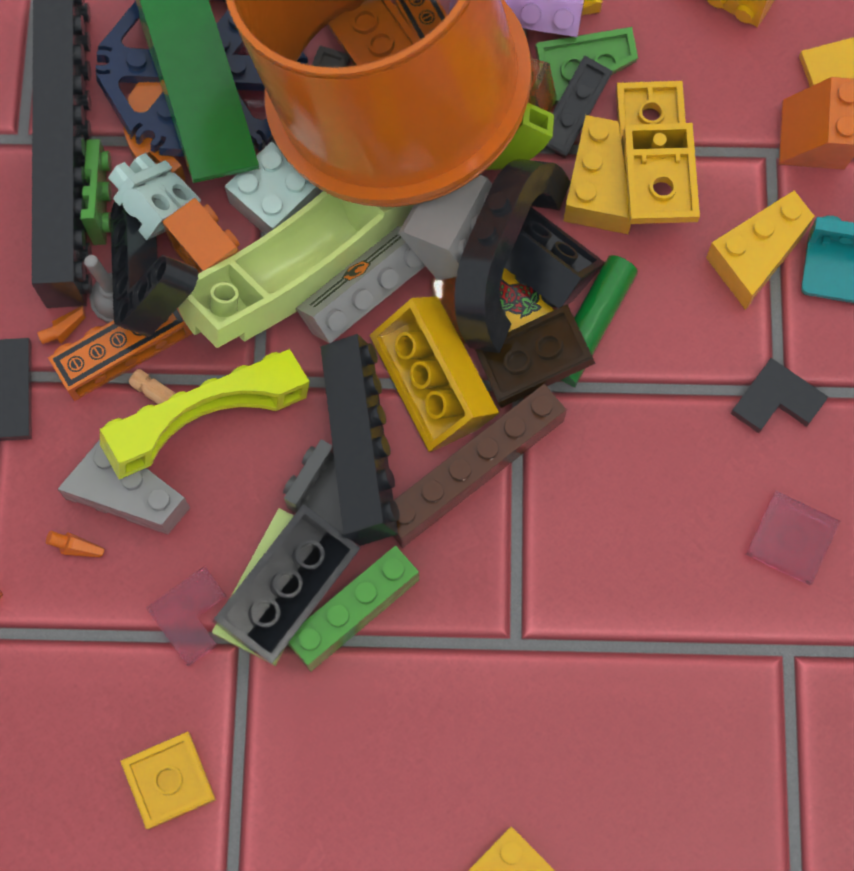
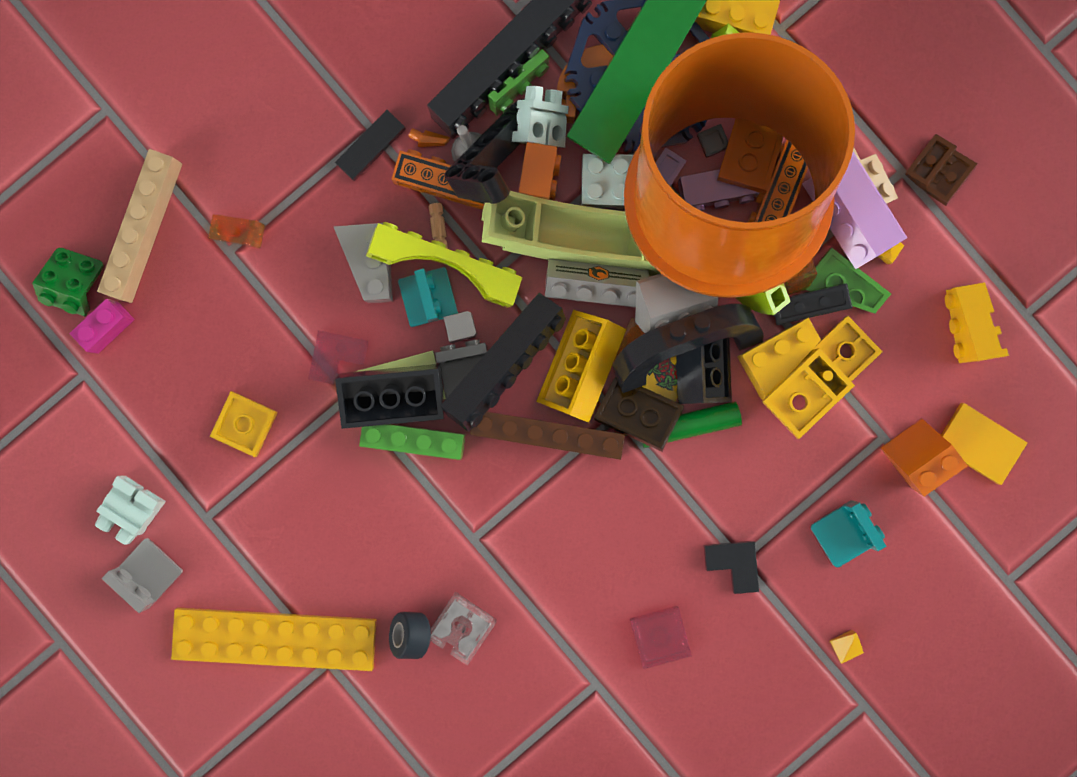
camera: 45 degrees right, 15 degrees up
orange bar [46,531,105,557] -> none
yellow wedge [706,190,815,310] -> none
none -> black wheel [389,612,431,659]
none -> teal bracket [398,267,458,327]
none -> piece [430,592,497,666]
none -> light grey piece [443,311,477,343]

